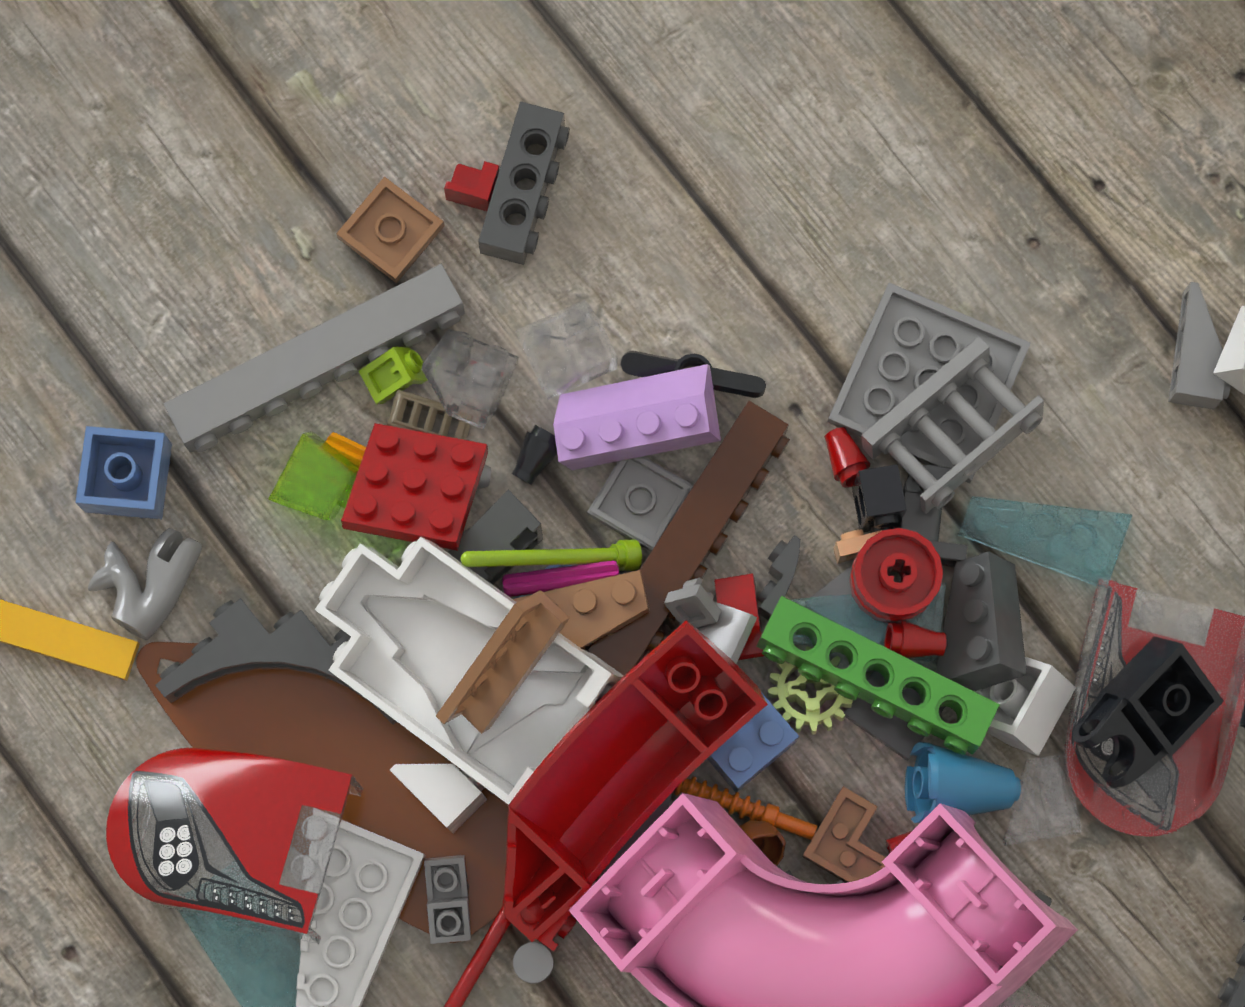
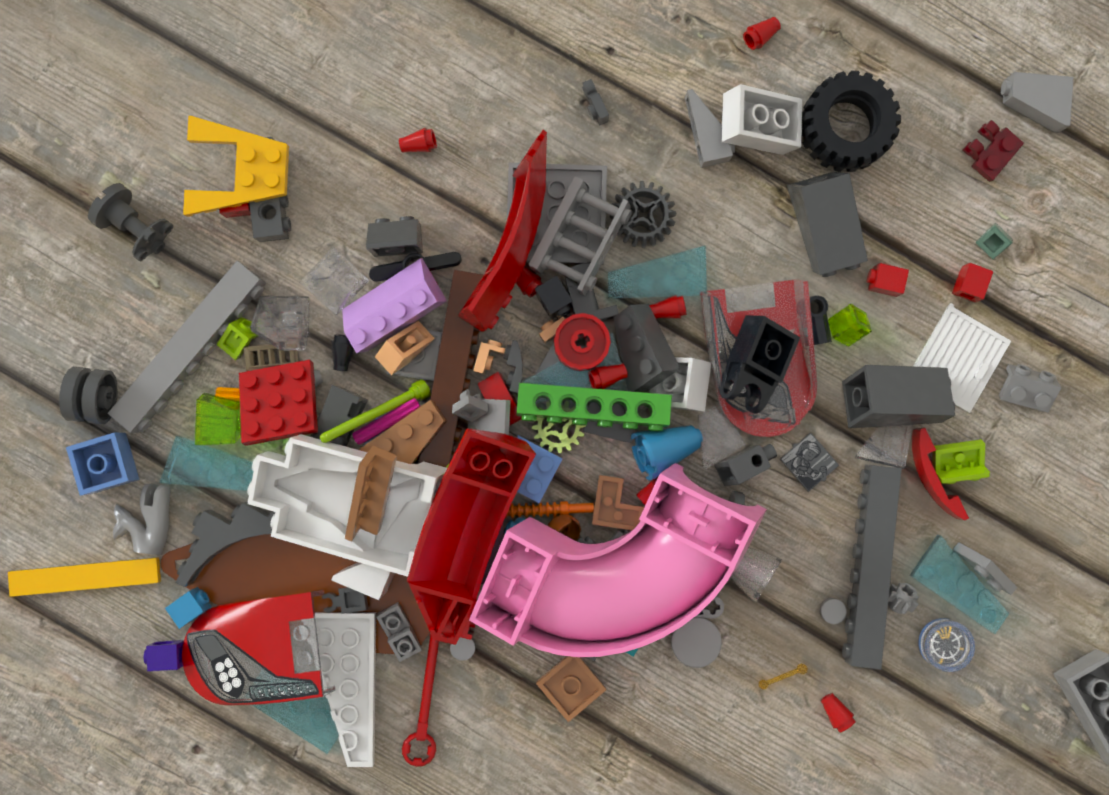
camera: 20 degrees left, 10 degrees up
medium nougat plate [336,176,445,283] -> none
none -> dark grey wheel [59,366,118,424]
none -> dark grey piece [88,183,174,262]
none -> dark purple brick [143,640,184,671]
none -> clear light blue wing [159,436,254,491]
none -> dark azure brick [165,587,212,629]
none -> yellow wing [183,116,289,217]
none -> dark grey plate [322,587,368,614]
none -> dark grey slope [366,216,423,257]
none -> light nougat slope [375,321,435,375]
none -> red cone [399,128,437,153]
none -> red slope [458,130,547,332]
none -> light nougat bracket [473,340,505,375]
none -> dark grey plate [582,79,609,126]
none -> dark grey gear [610,181,677,248]
none -> red cone [649,295,687,319]
none -> dark grey torso [714,444,777,486]
none -> piece [780,433,839,492]

